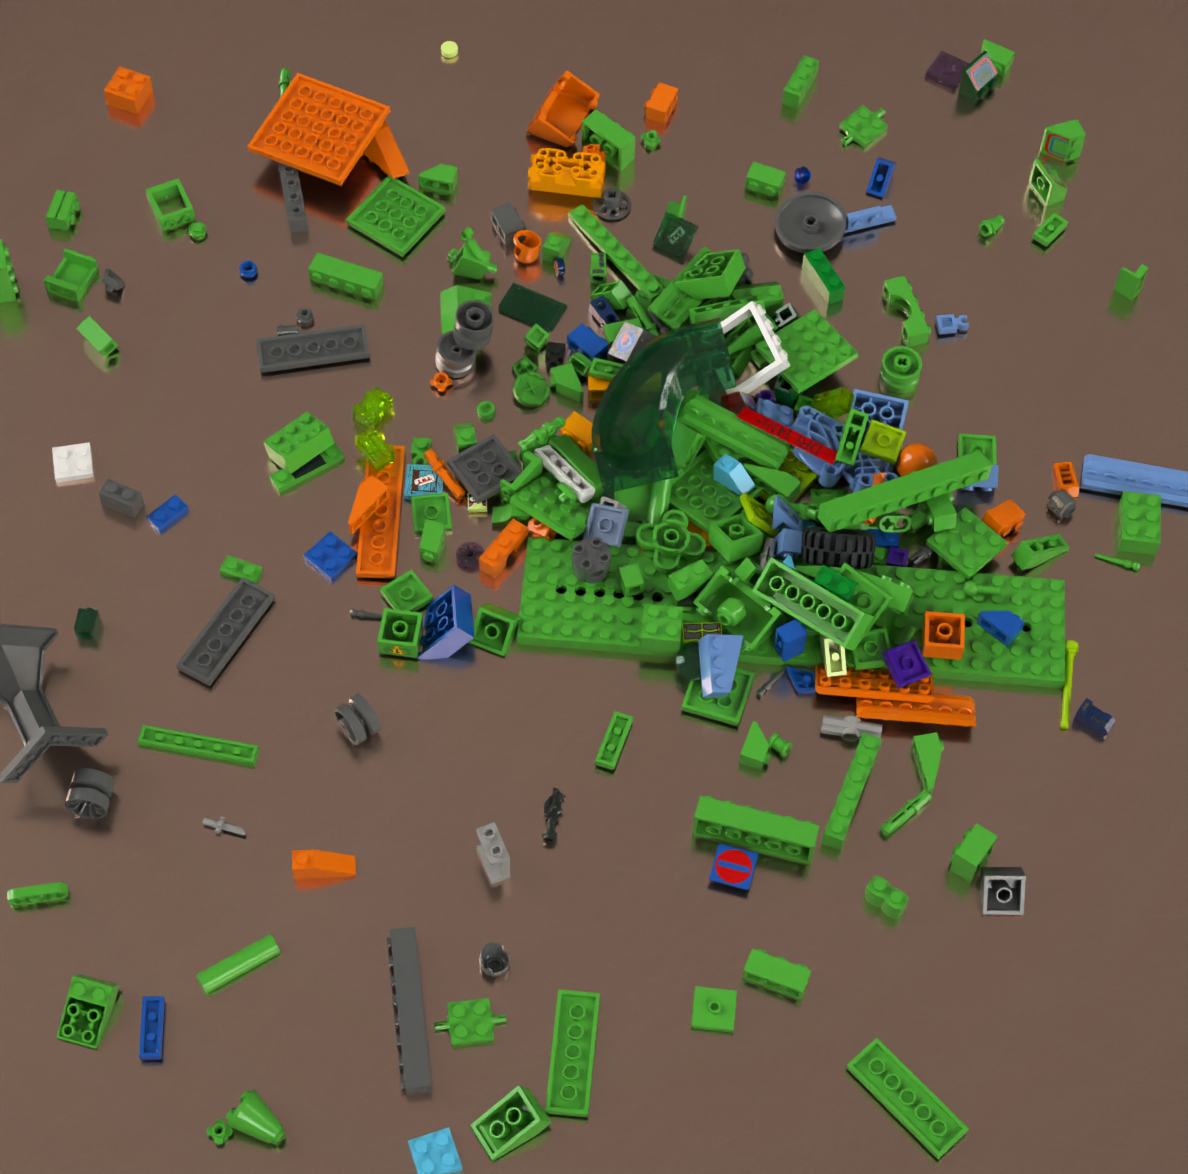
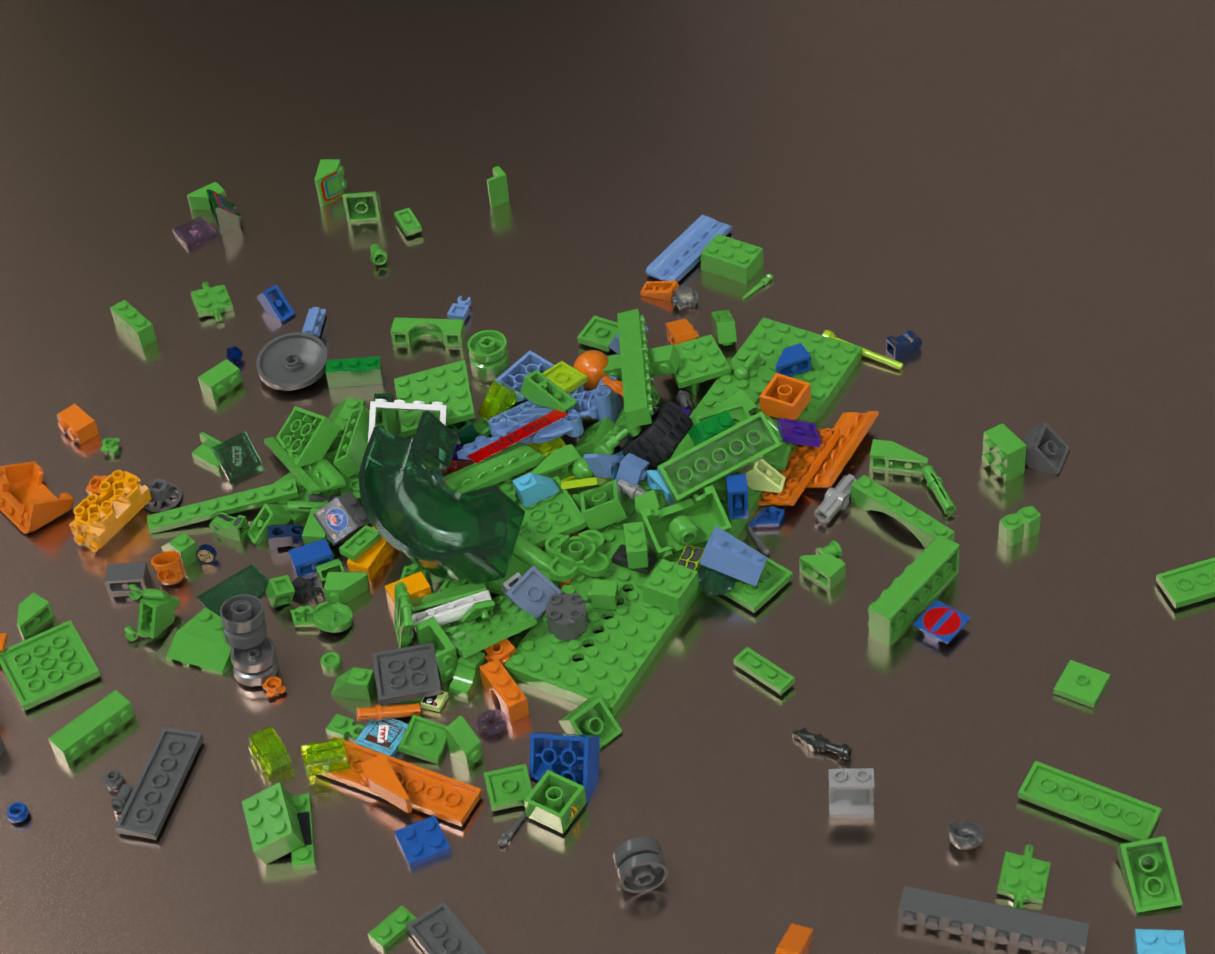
camera: 60 degrees left, 15 degrees down
bright green brick [582,110,635,171] -> none
bright green brick [742,948,811,1000] -> none

